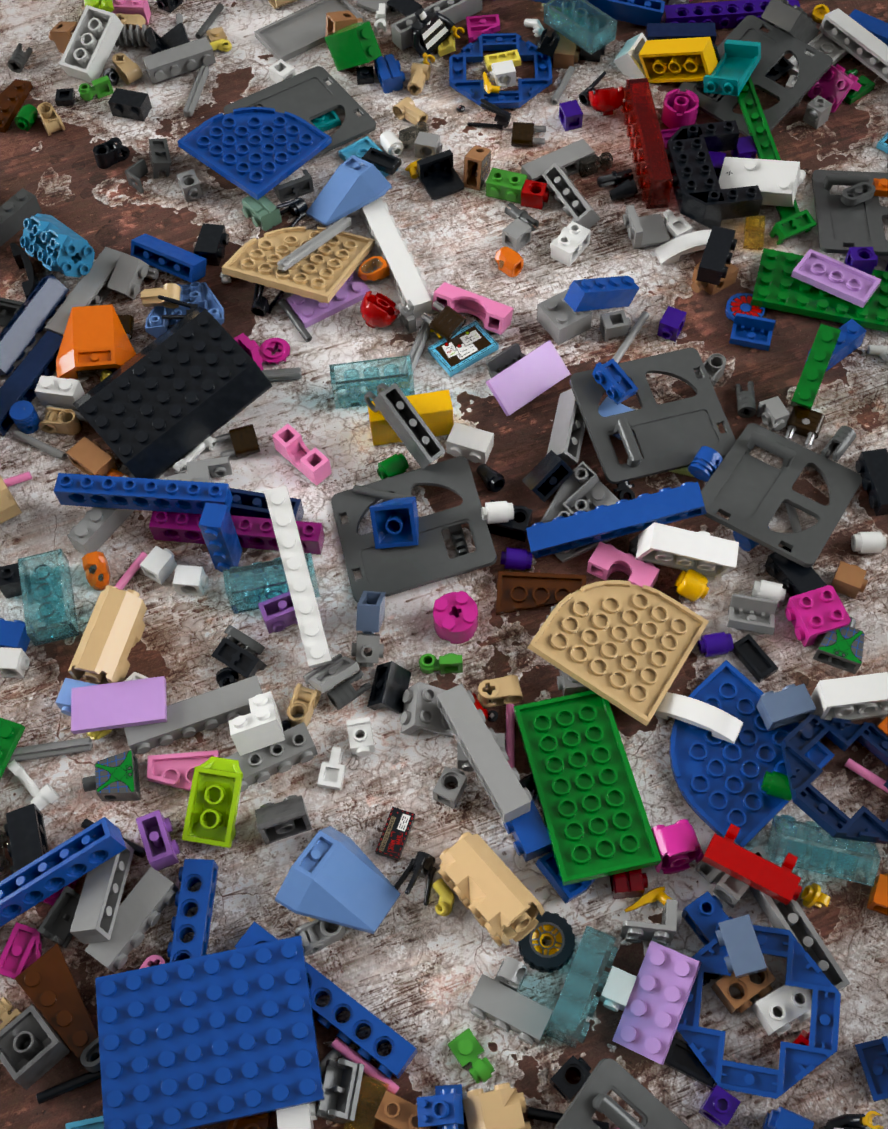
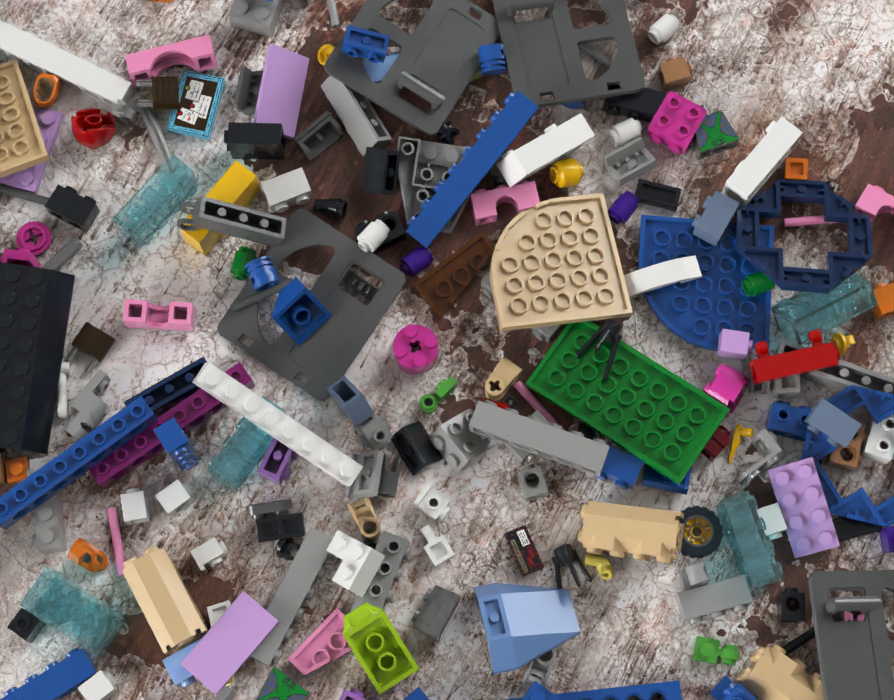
camera: 45 degrees left, 15 degrees up
none -> black brick [44,184,100,233]
none -> white brick [190,537,229,574]
none -> black brick [224,122,286,160]
none -> blue piece [245,256,280,292]
none -> dark grey hinge [294,111,344,163]
none -> black plant [575,320,622,379]
none -> lavender brick [717,329,753,360]

